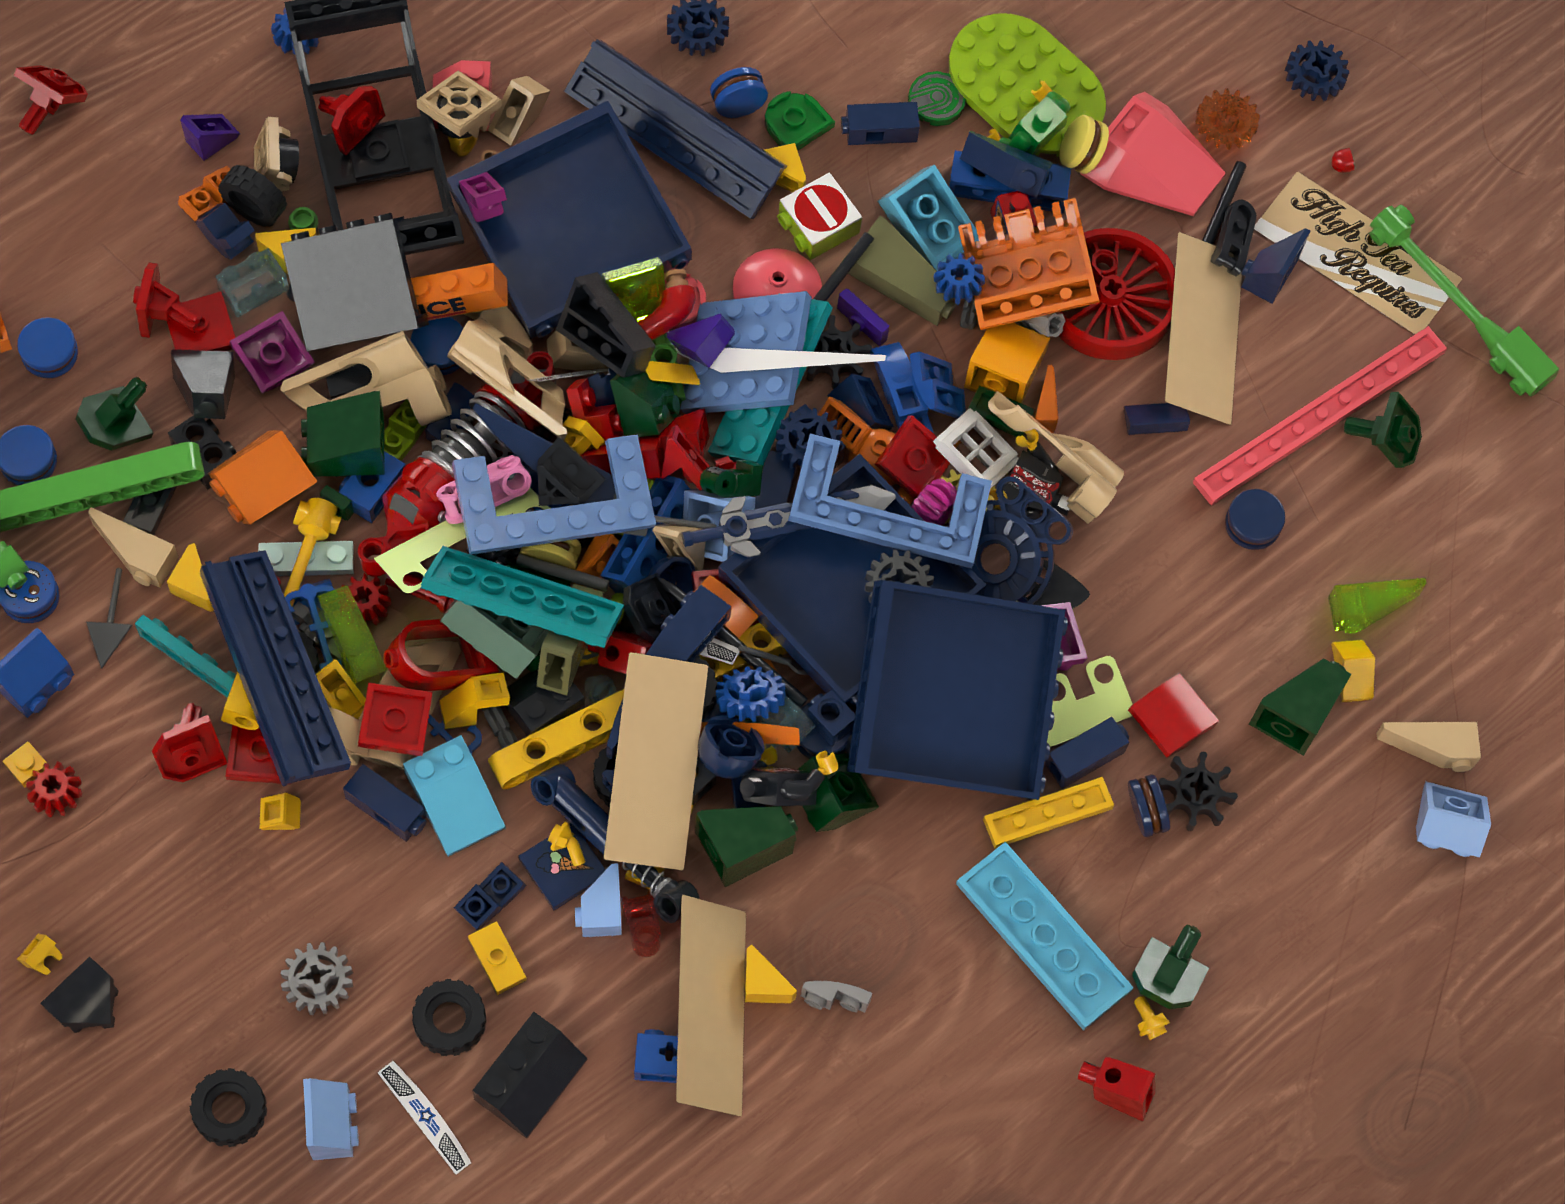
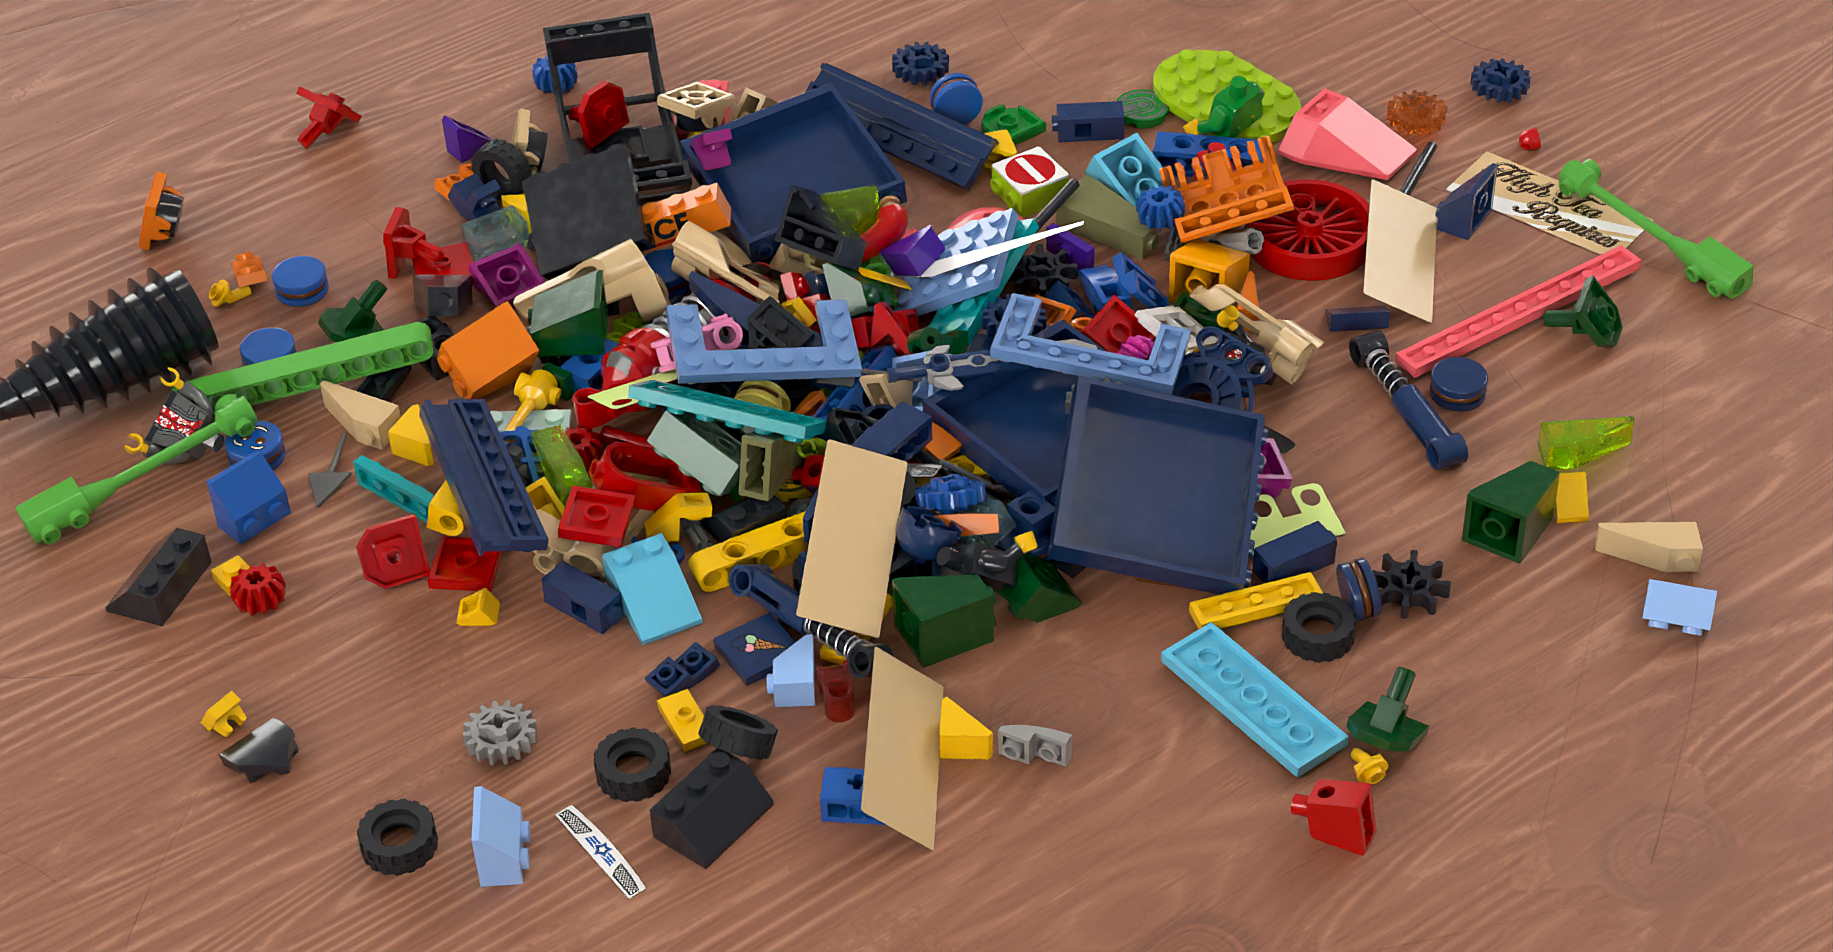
camera: 10 degrees right, 25 degrees down
yellow plate [548,821,586,866] -> none
dark blue slope [960,131,1053,198] -> none
light yellow head [1059,115,1109,174] -> none
red slope [1128,673,1219,758] -> none
black plate [1211,199,1257,277] -> none
none -> black tyre [698,705,778,760]
none -> black tyre [1282,592,1356,663]
none -> dark blue piece [1349,331,1468,470]

